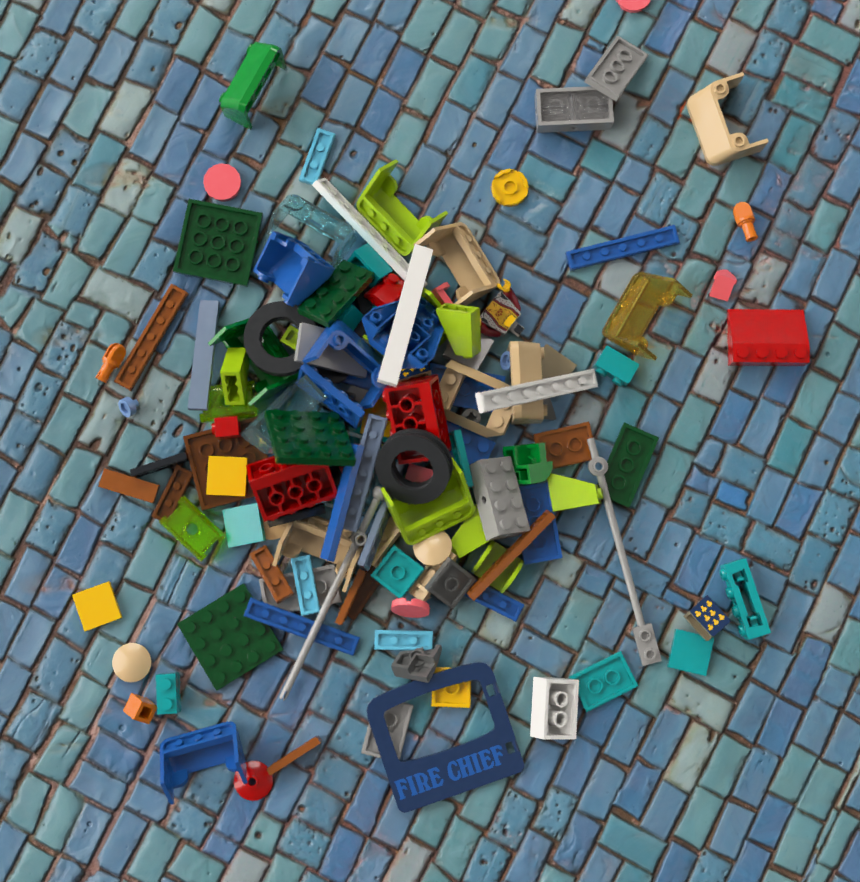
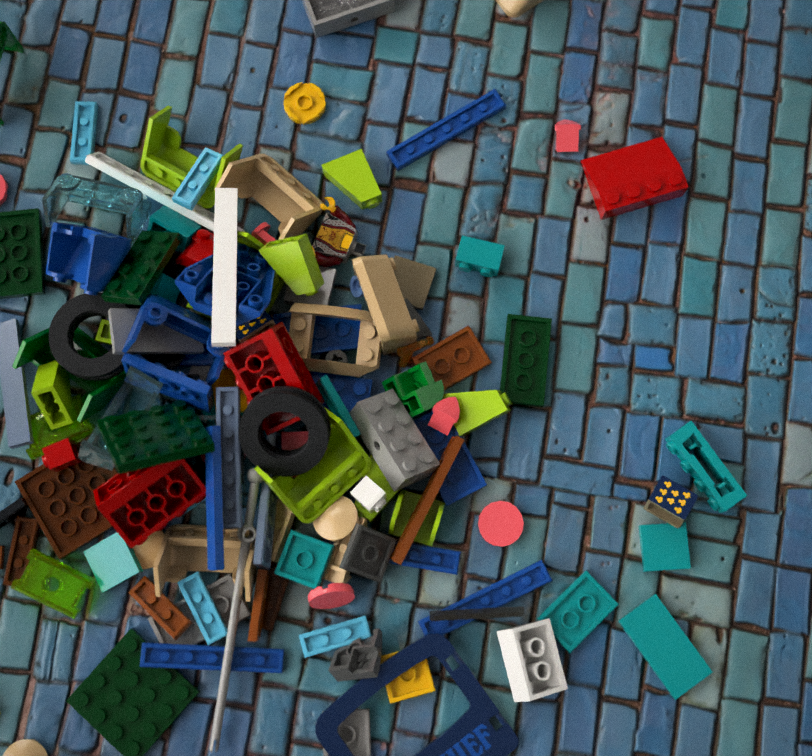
camera: 15 degrees left, 5 degrees down
yellow tile [206,456,248,497] -> none
black tile [267,503,326,528] -> none
white tile [475,369,598,413] -> none
light grey bar [587,438,662,666] -> none
clear yellow windscreen [602,272,692,360] -> none
orange arm [733,202,758,242] -> none
none -> medium azure tile [172,147,224,210]
none -> lime slope [321,149,382,210]
none -> white slope [350,476,387,513]
none -> clear orange piece [397,336,434,368]
none -> blue tile [418,560,553,635]
none -> coral tile [428,397,460,436]
none -> clear smoke tile [429,606,525,621]
none -> coral tile [478,501,524,547]
none -> teal tile [618,594,713,700]

